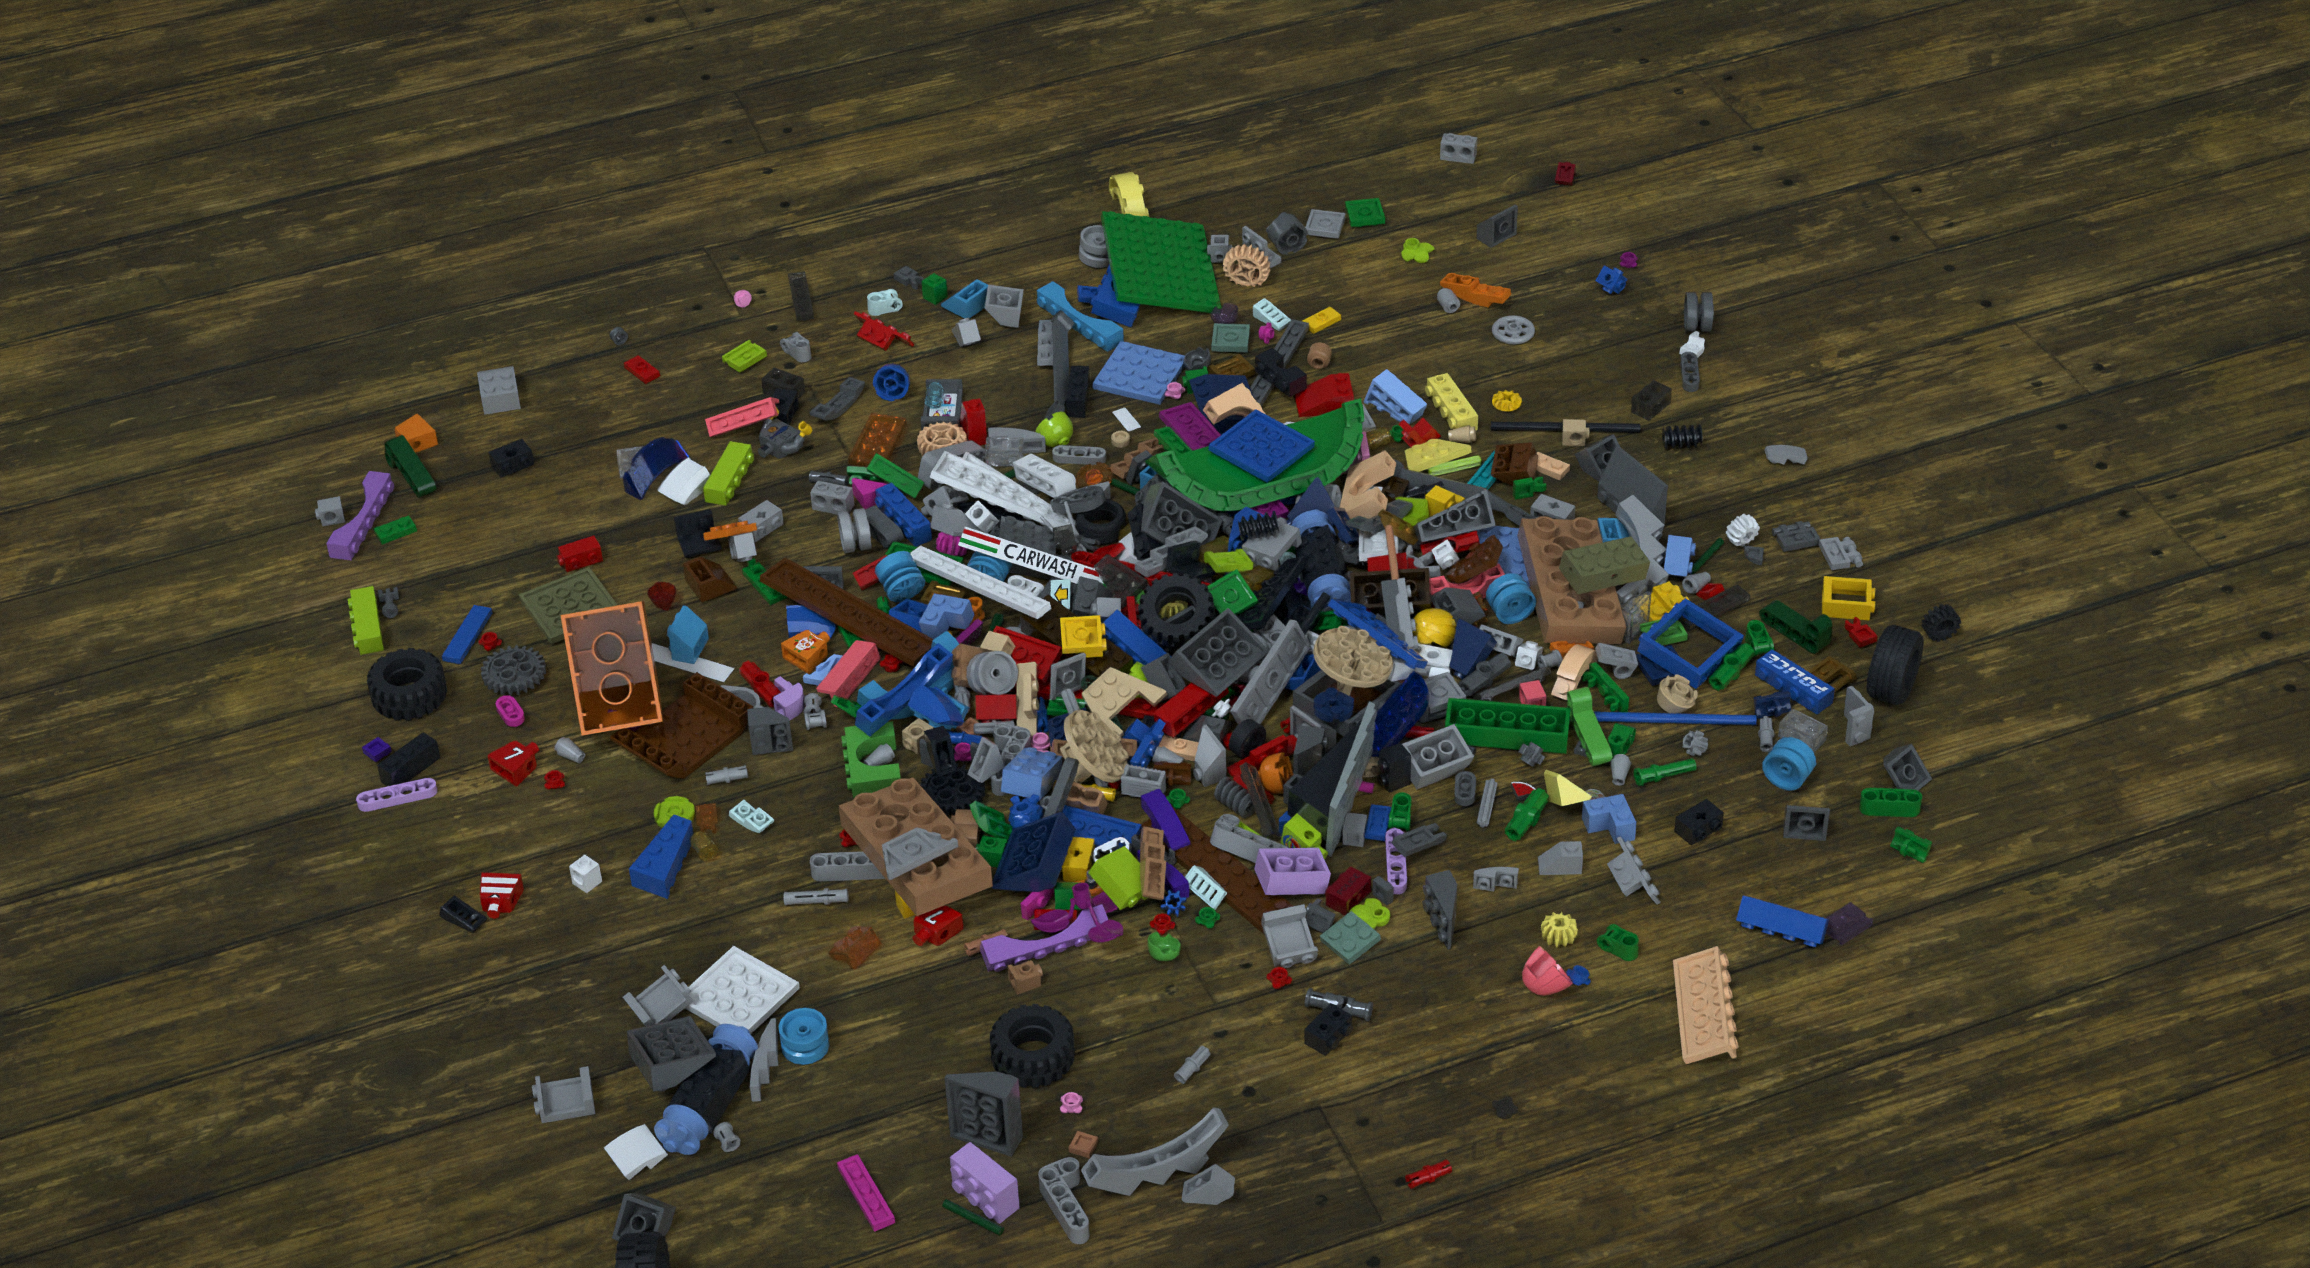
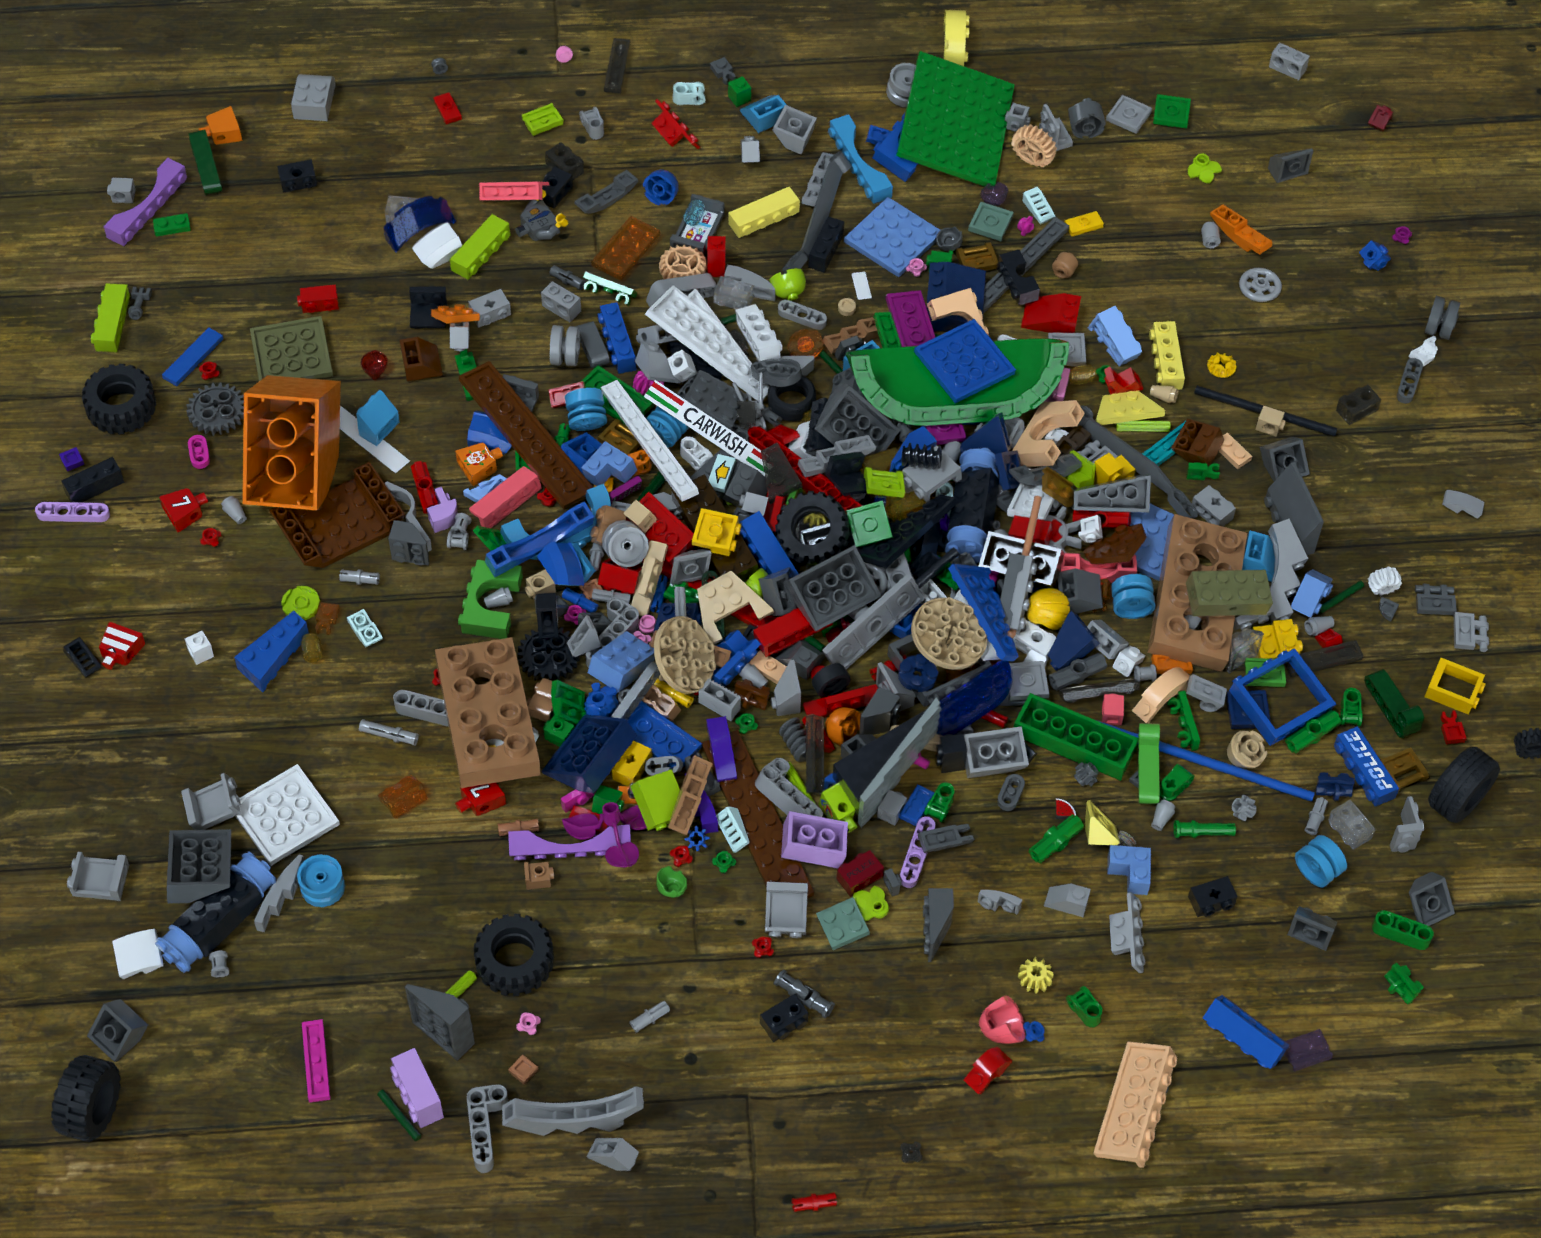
camera: 15 degrees right, 15 degrees up
dark pink slope [852,478,887,509] -> none
green plate [866,453,925,499] -> none
light grey wing [882,827,958,880] -> none
white plate [1212,699,1232,719] -> none
dark grey bracket [1306,898,1336,933] -> none
black pin [1405,481,1445,499] -> none
light grey axle [1477,778,1497,828] -> none
black piece [1662,424,1703,450] -> none
none -> light yellow brick [728,187,800,238]
none -> red brick [964,1047,1012,1094]

